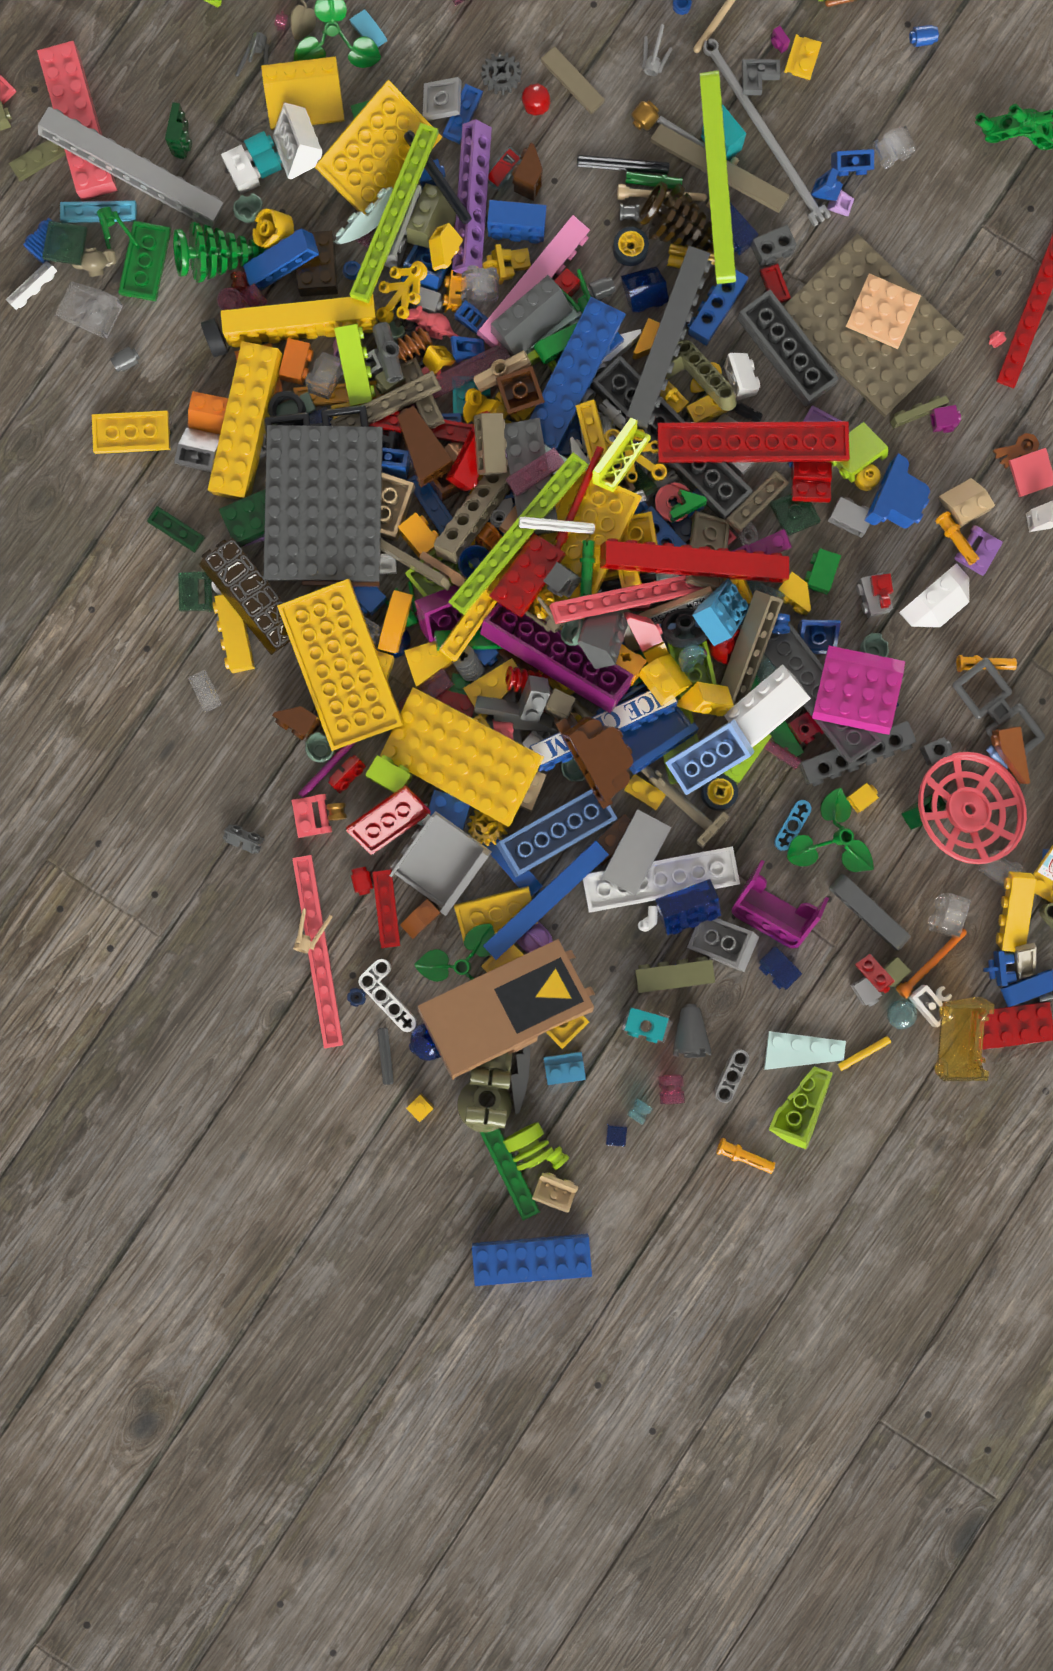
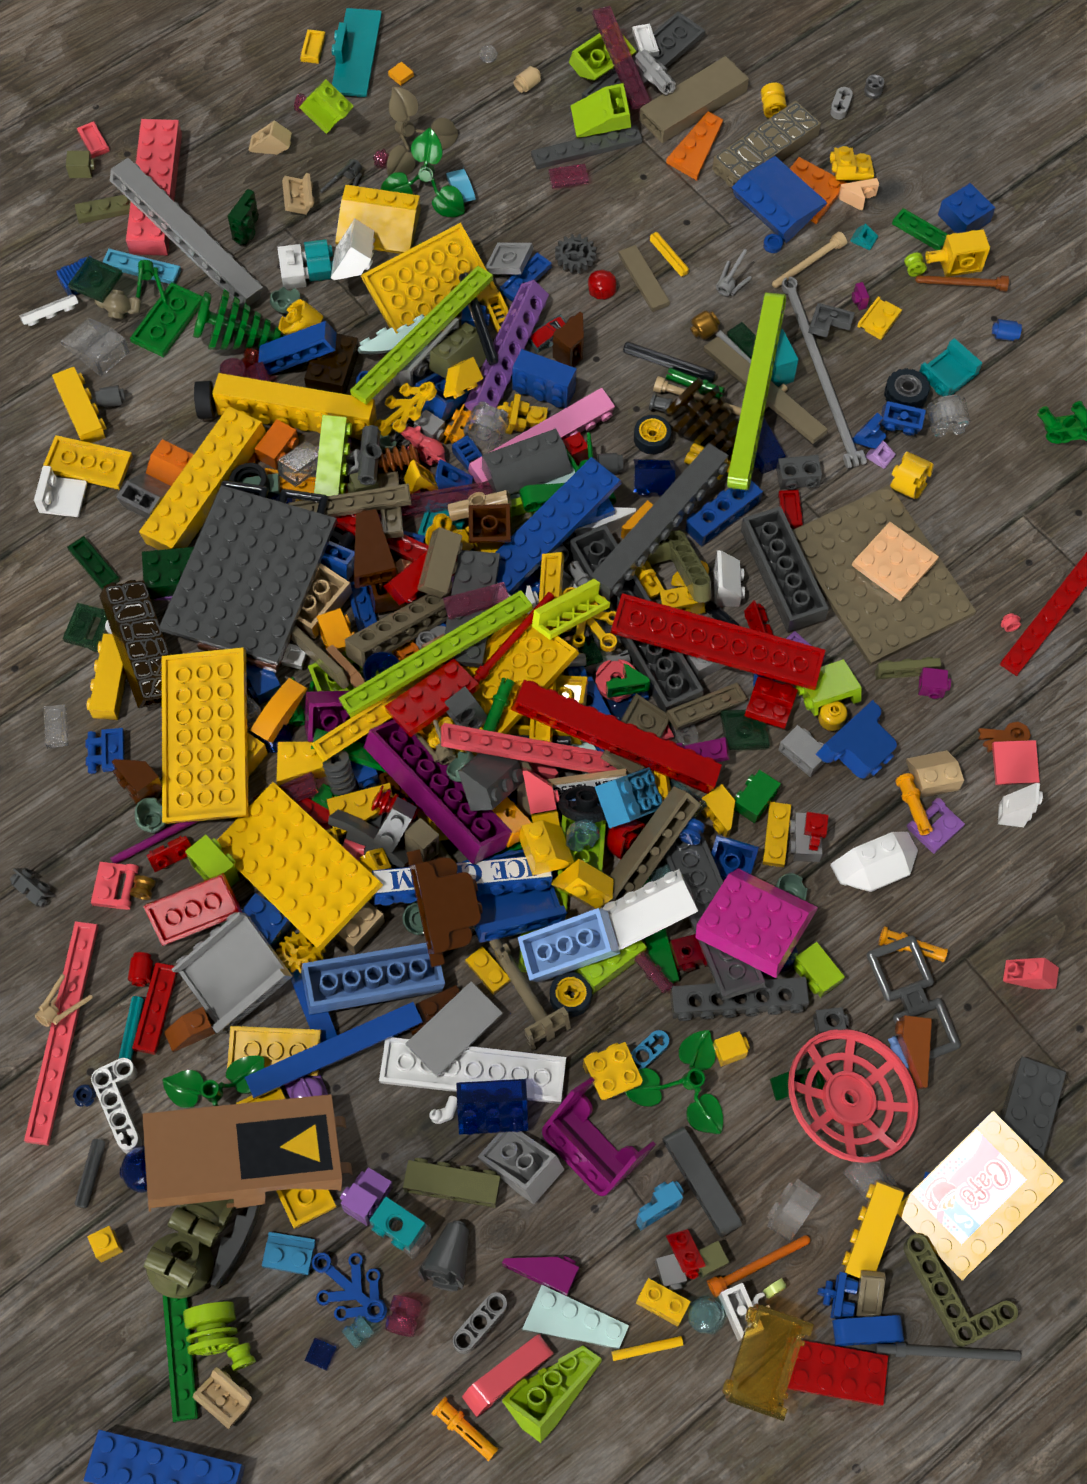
camera: 20 degrees right, 20 degrees down
white axle [519,517,595,534] -> none
clear blue brick [758,946,802,990] -> none
none -> white bracket [34,466,87,517]
none -> yellow brick [52,367,106,443]
none -> blue plate [85,728,125,774]
none -> teal axle [119,996,144,1061]
none -> tan slope [249,120,292,155]
none -> tan bracket [282,173,314,215]
none -> blue plant [312,1253,387,1323]
none -> medium lavender brick [340,1167,393,1226]
none -> yellow brick [359,848,392,873]
none -> coral beam [462,1334,554,1417]
none -> yellow slope [481,291,509,333]
none -> magenta slope [502,1256,579,1296]
none -> yellow bracket [583,1042,643,1100]
none -> dark azure plate [636,1181,684,1231]
none -> yellow brick [636,1278,691,1327]
none -> yellow axle [650,232,689,277]
none -> clear green plate [727,322,756,359]
none -> red hinge [744,600,773,635]
none -> yellow plate [762,802,791,868]
none -> yellowish green tile [762,1278,787,1299]
none -> lime brick [793,942,845,998]
none -> black wheel [884,368,930,408]
none -> yellow brick [890,451,934,499]
none -> teal panel [919,338,982,399]

